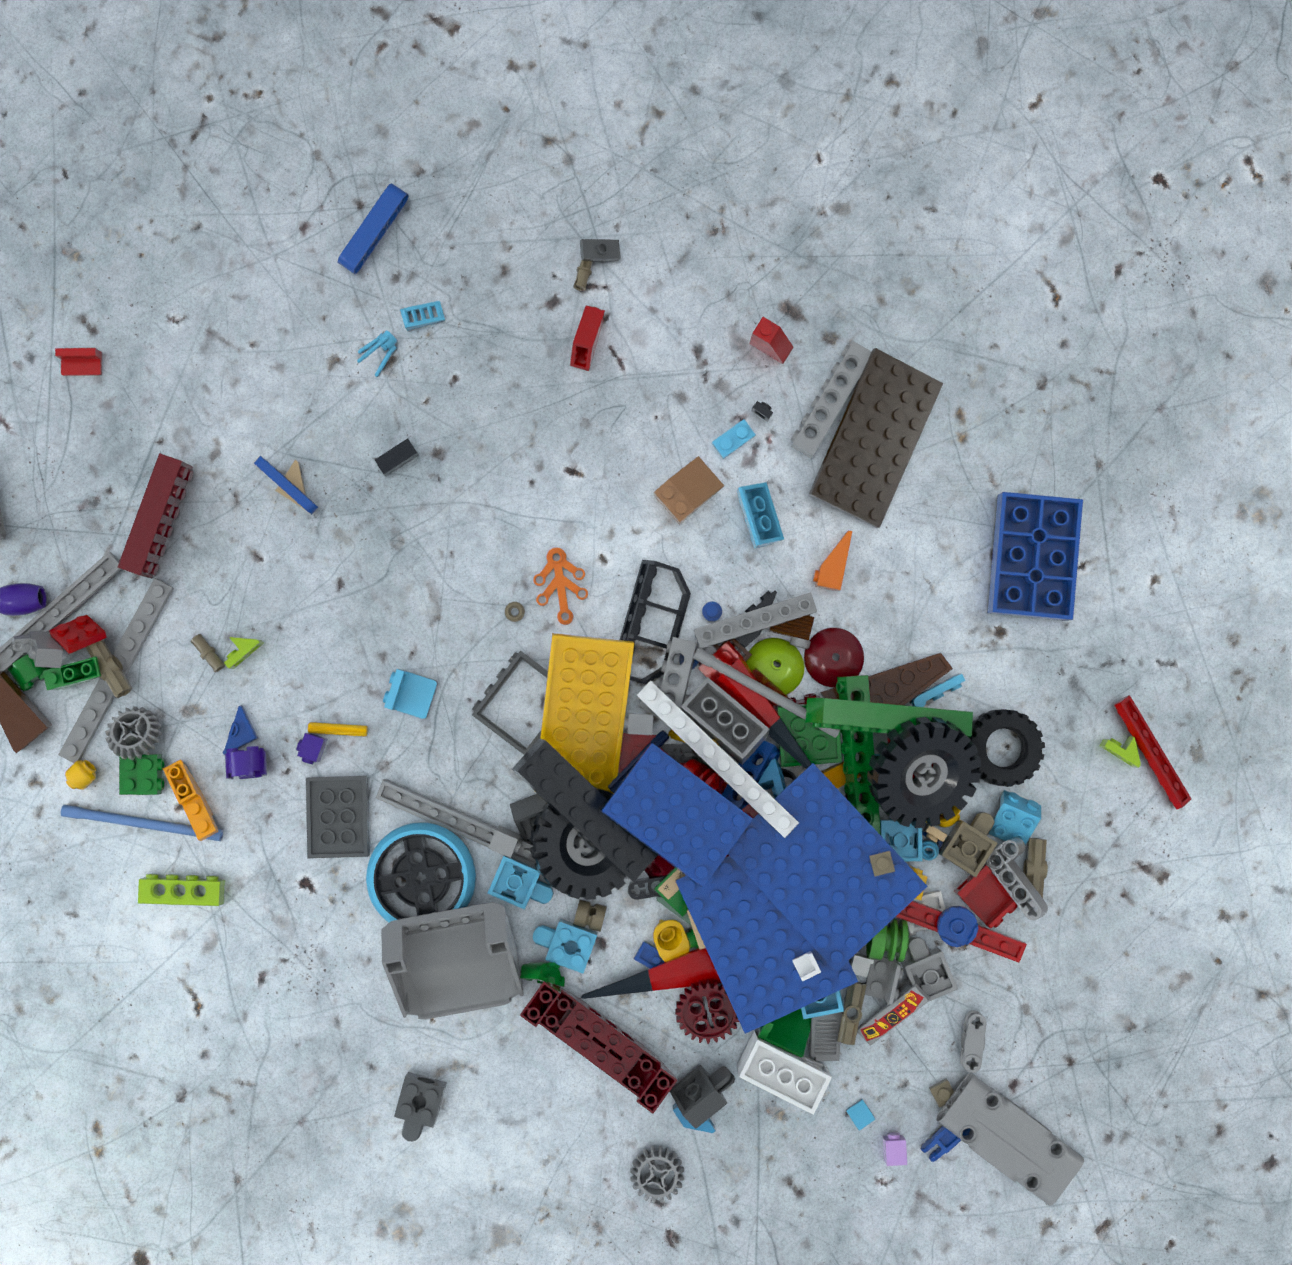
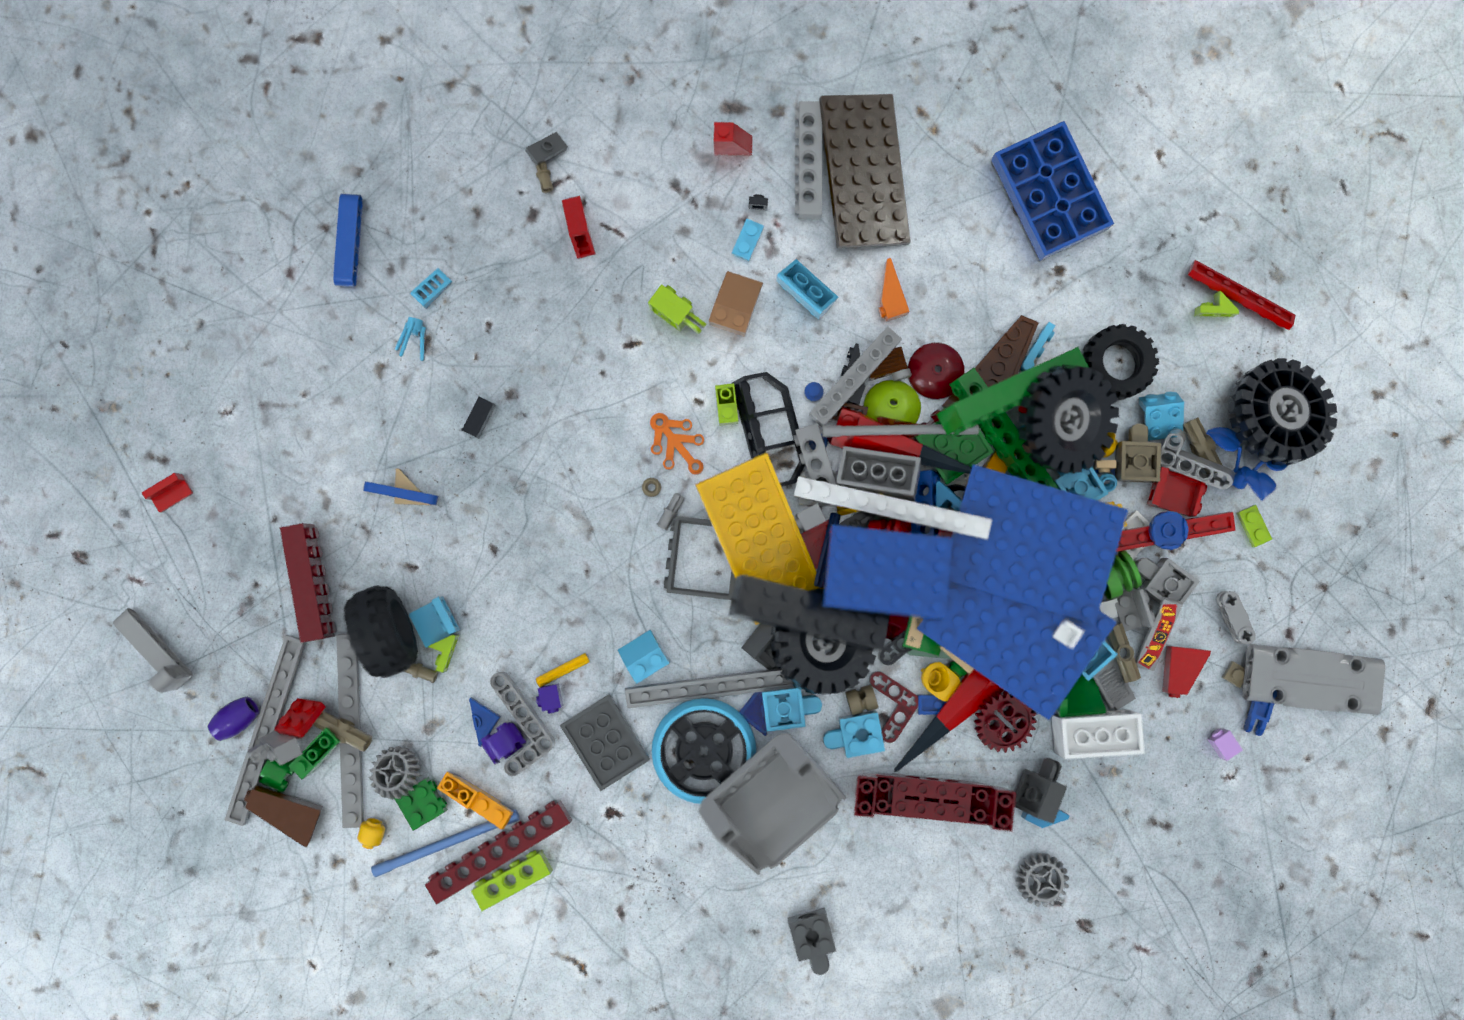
camera: 25 degrees left, 0 degrees up
medium azure bracket [383,669,437,719] -> none
light grey brick [488,825,522,858] -> none
green cylinder [520,962,565,987] -> none
medium azure slope [846,1099,875,1131] -> none
dark tan plate [869,851,895,876] -> none
none -> black tyre [344,585,418,678]
none -> medium azure bracket [409,596,460,648]
none -> dark red brick [425,800,572,905]
none -> light grey beam [490,672,555,776]
none -> medium azure slope [618,630,670,684]
none -> lime brick [648,284,706,334]
none -> light grey axle [656,493,684,530]
none -> lime slope [715,383,738,426]
none -> clear blue tile [739,692,767,737]
none -> dark red beam [869,671,918,743]
none -> red slope [1162,646,1211,698]
none -> blue plant [1206,427,1288,501]
none -> black wheel [1228,358,1338,466]
none -> lime plate [1236,505,1273,548]

